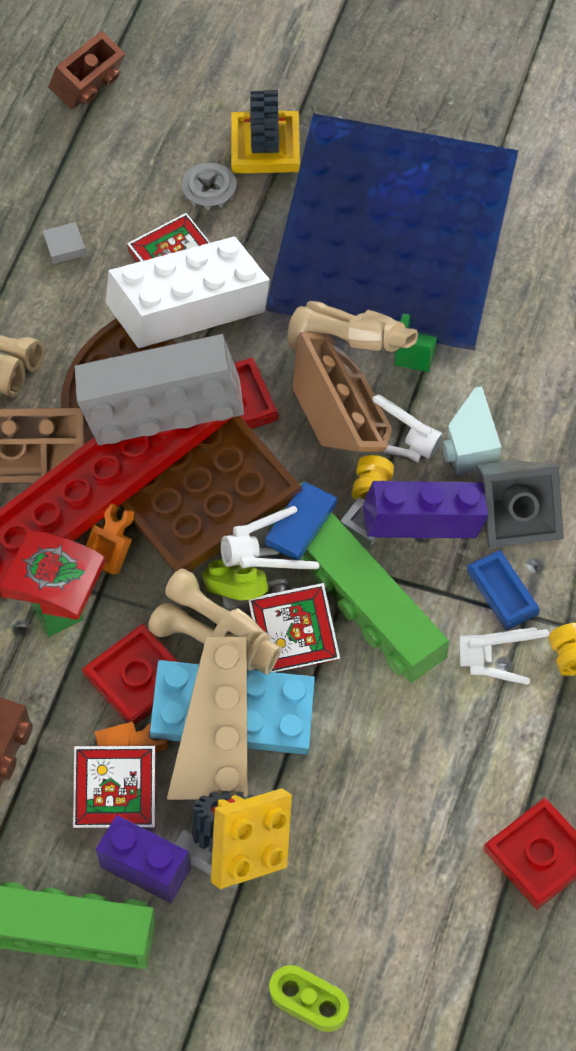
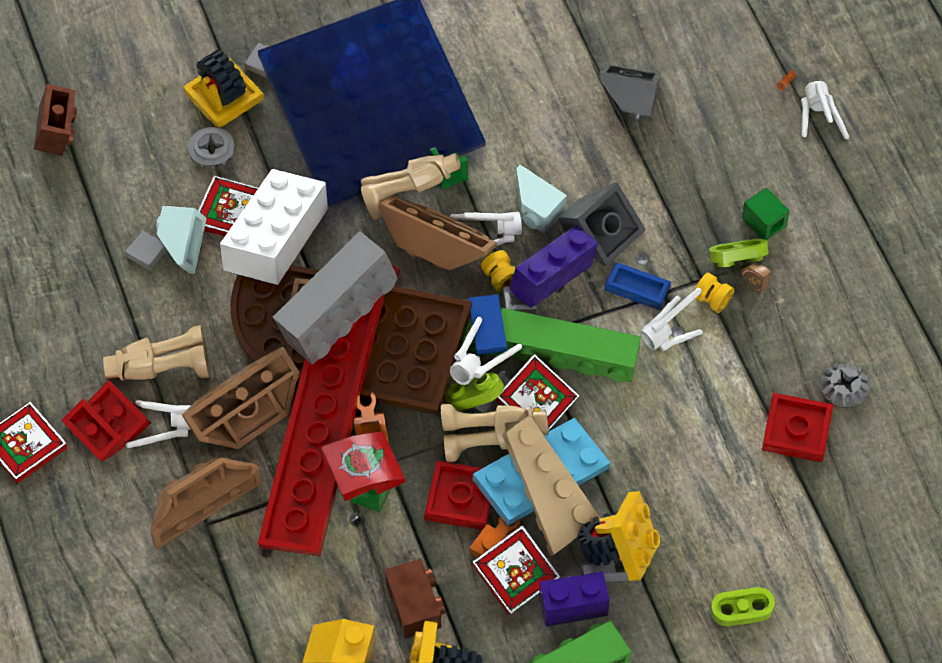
camera: 40 degrees left, 0 degrees up
none -> light aqua slope [156,206,206,274]

